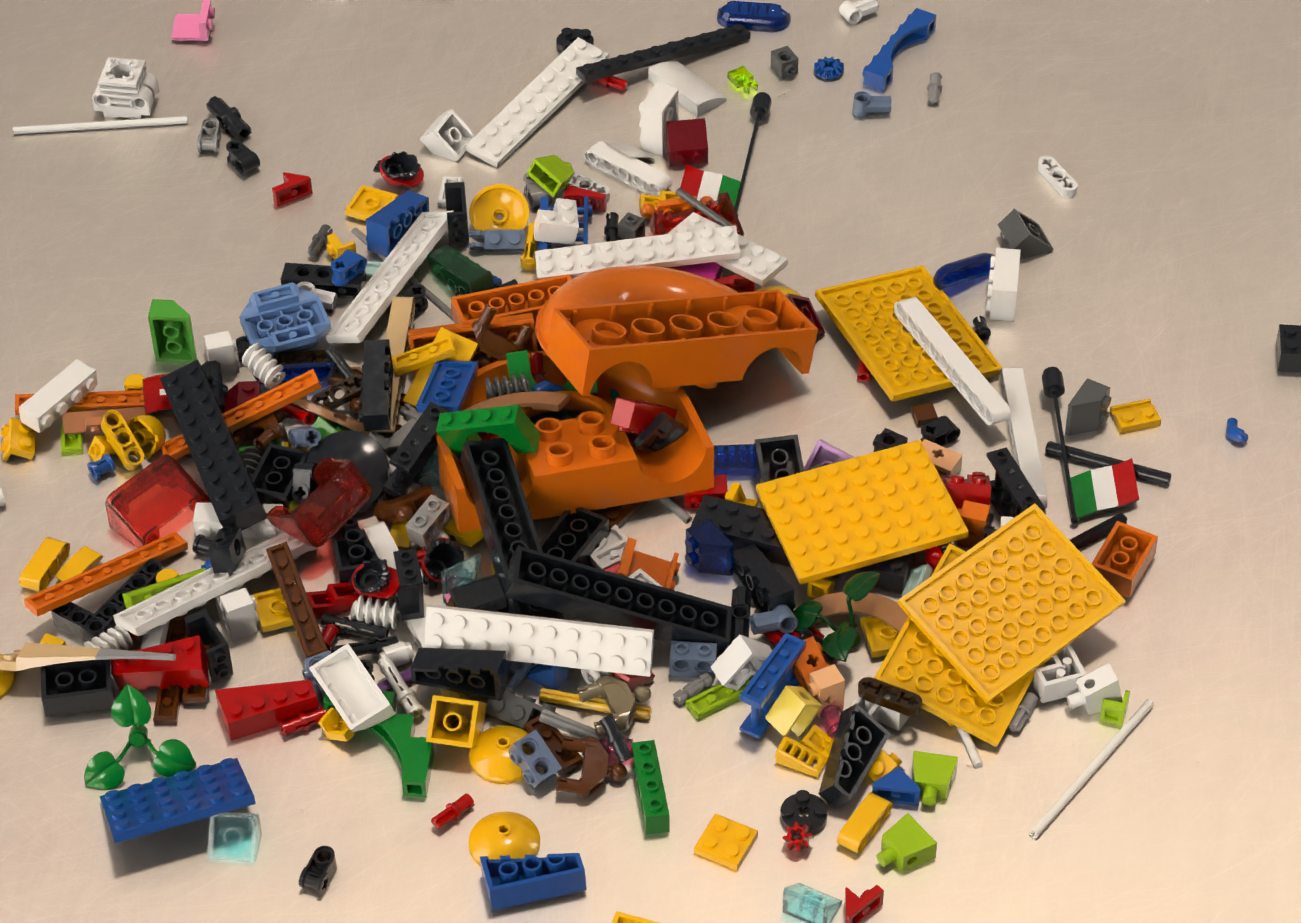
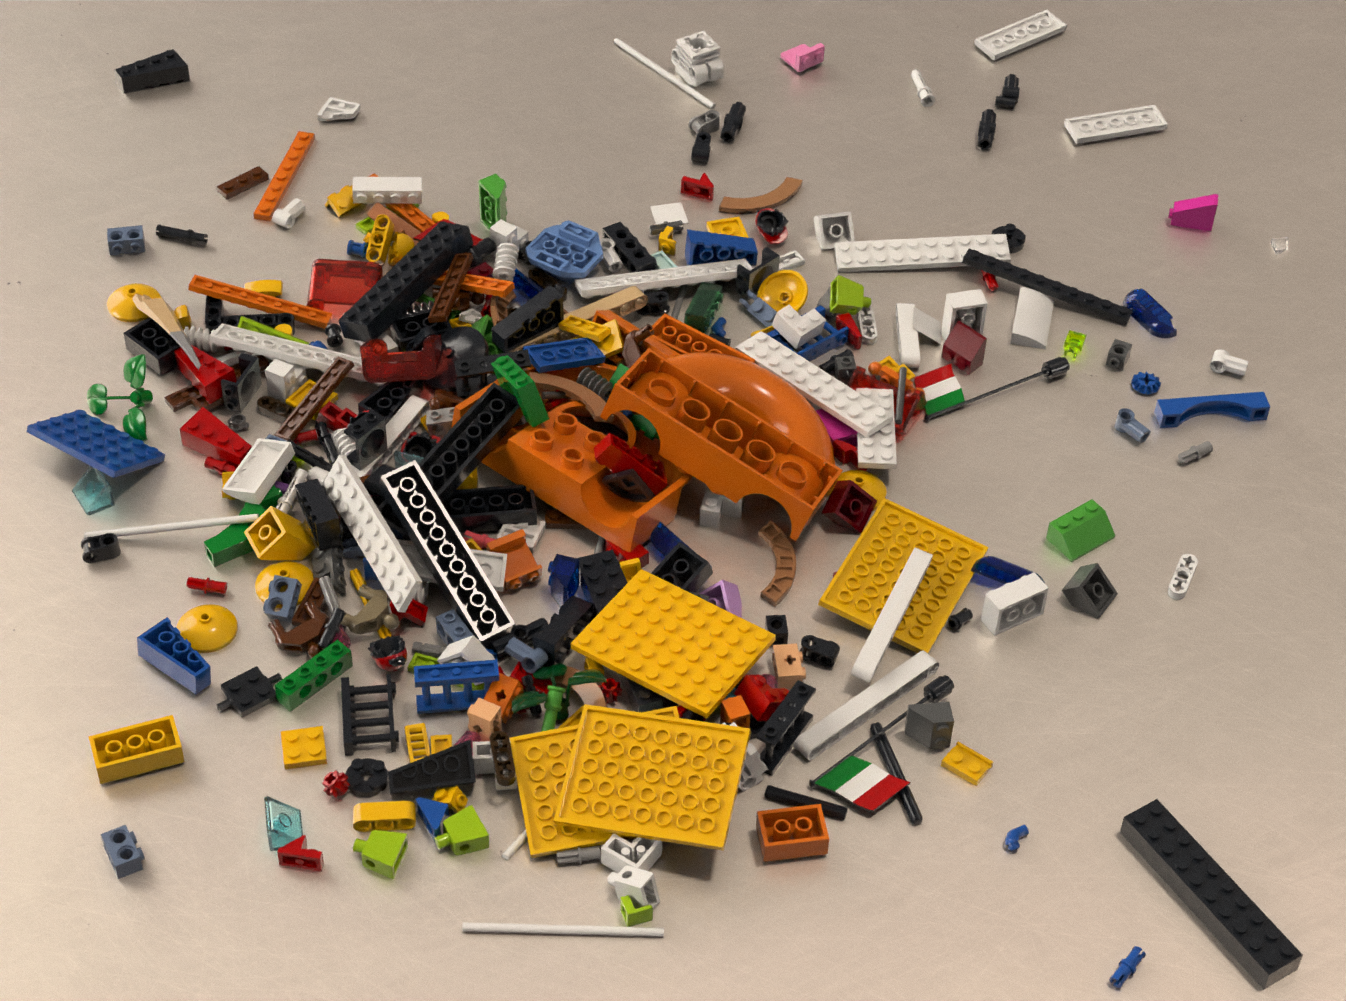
camera: 50 degrees right, 0 degrees up
yellow beam [19,537,70,592] -> none
black brick [208,526,247,574] -> none
sand blue piece [288,425,321,448] -> none
blue piece [331,249,367,286] -> none
light yellow piece [765,686,822,737] -> none
reddish brown tile [912,403,938,426] -> none
none -> white piece [84,514,259,538]
none -> black plate [216,666,282,717]
none -> flat silver plate [228,414,249,432]
none -> dark brown beam [257,396,295,423]
none -> black fence [341,674,399,756]
none -> black hair [368,635,407,672]
none -> reddish brown tile [428,253,473,323]
none -> bright green pin [541,685,566,732]
none -> white sticker [650,202,688,224]
none -> white brick [700,486,745,528]
none -> medium nougat tile [719,177,803,214]
none -> medium nougat tile [758,521,796,607]
none -> bright green slope [1046,499,1115,562]

